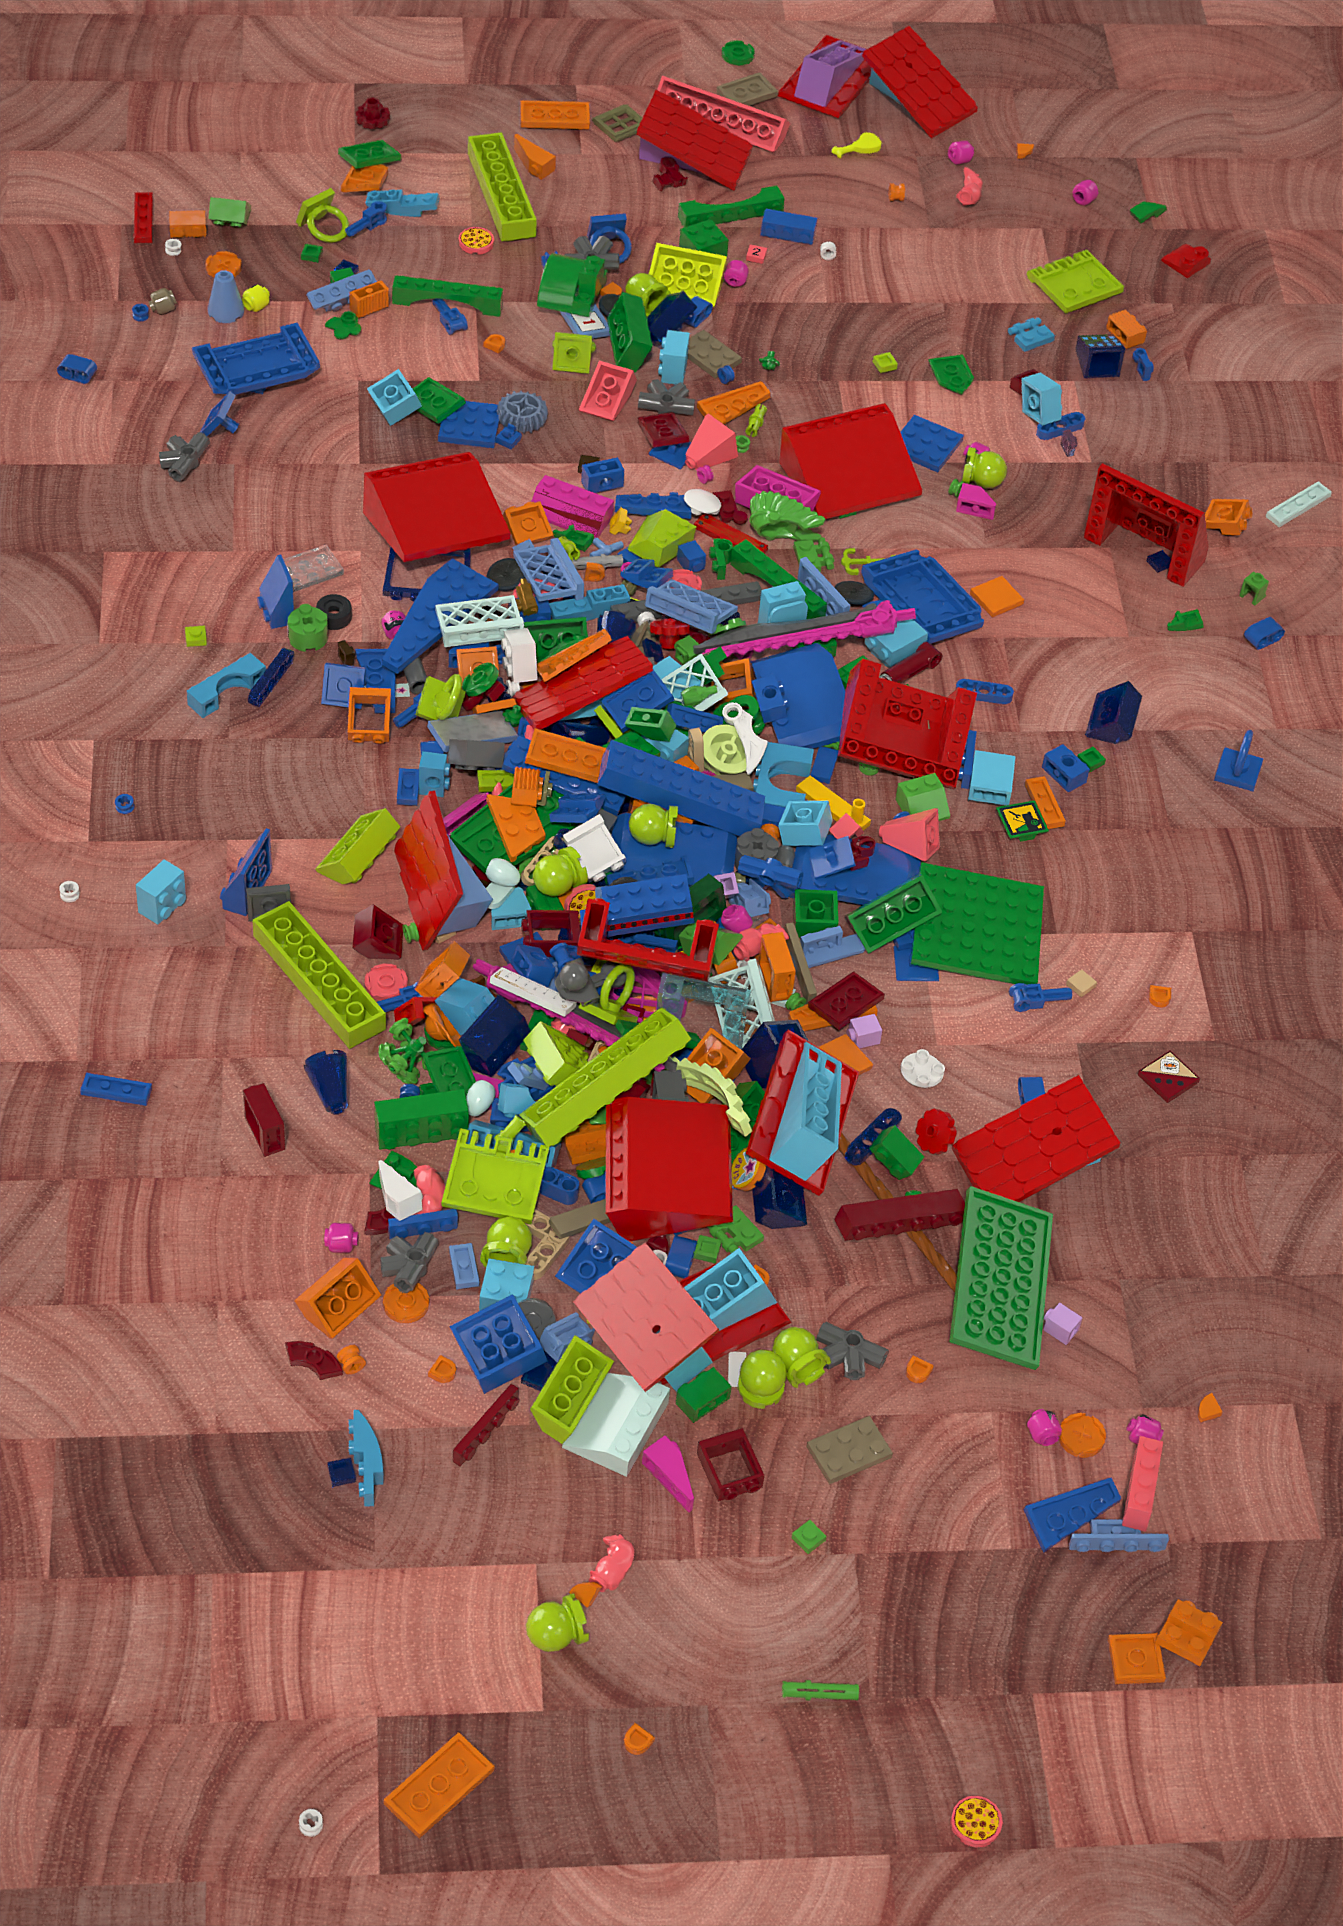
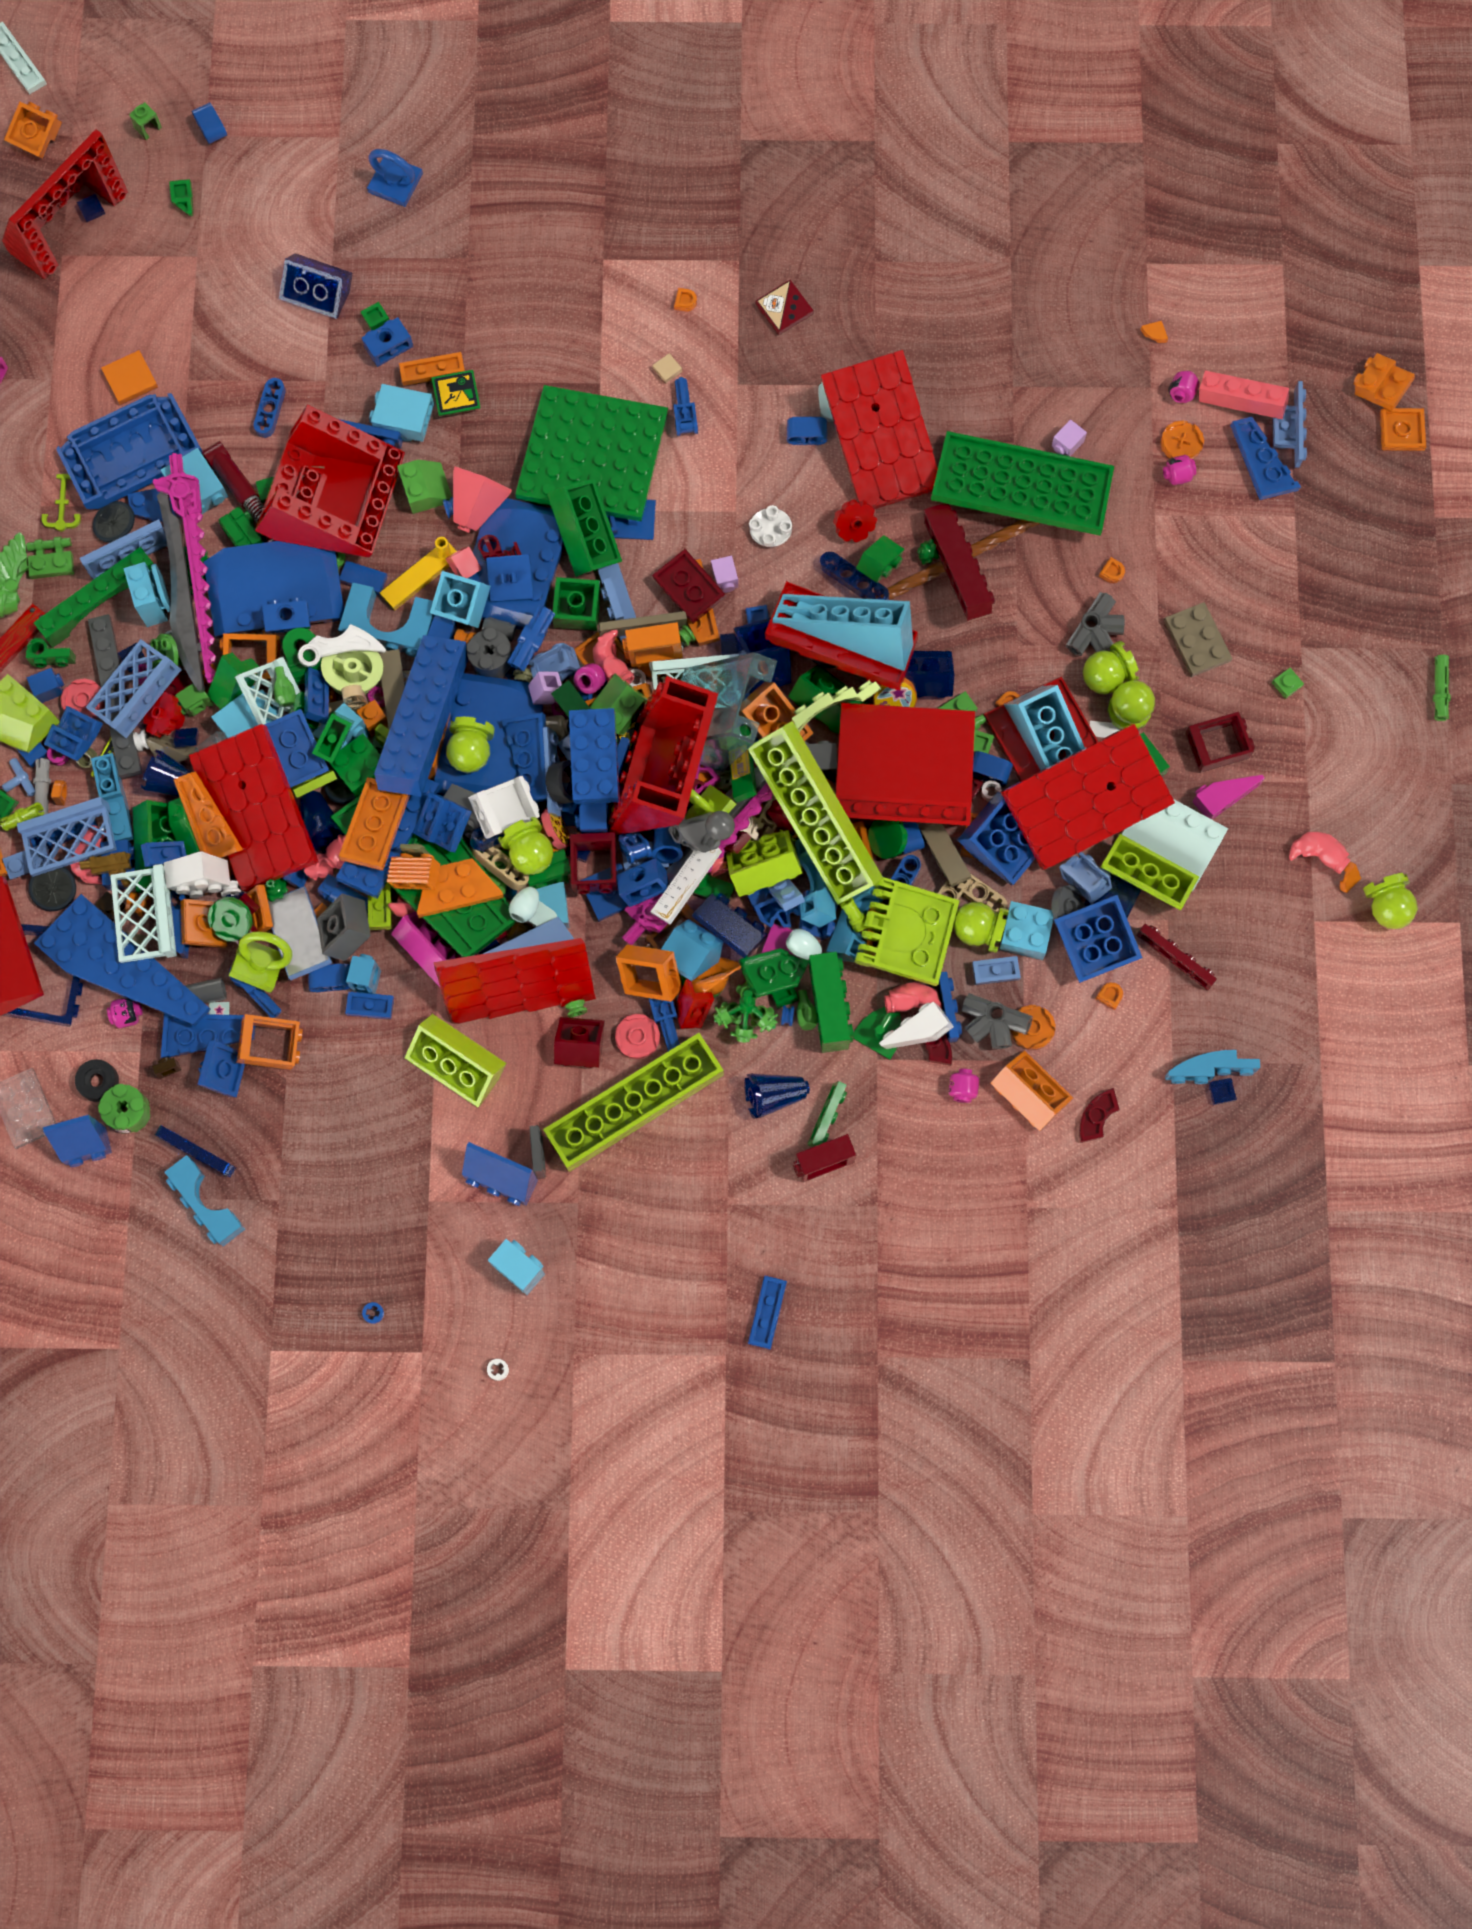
camera: 80 degrees left, 25 degrees up
lime plate [185,626,207,647] -> none
orange wheel [337,1345,366,1375] -> none
orange tile [819,1034,874,1075] -> none
none -> blue plate [141,841,187,867]
none -> green plate [807,1081,847,1147]

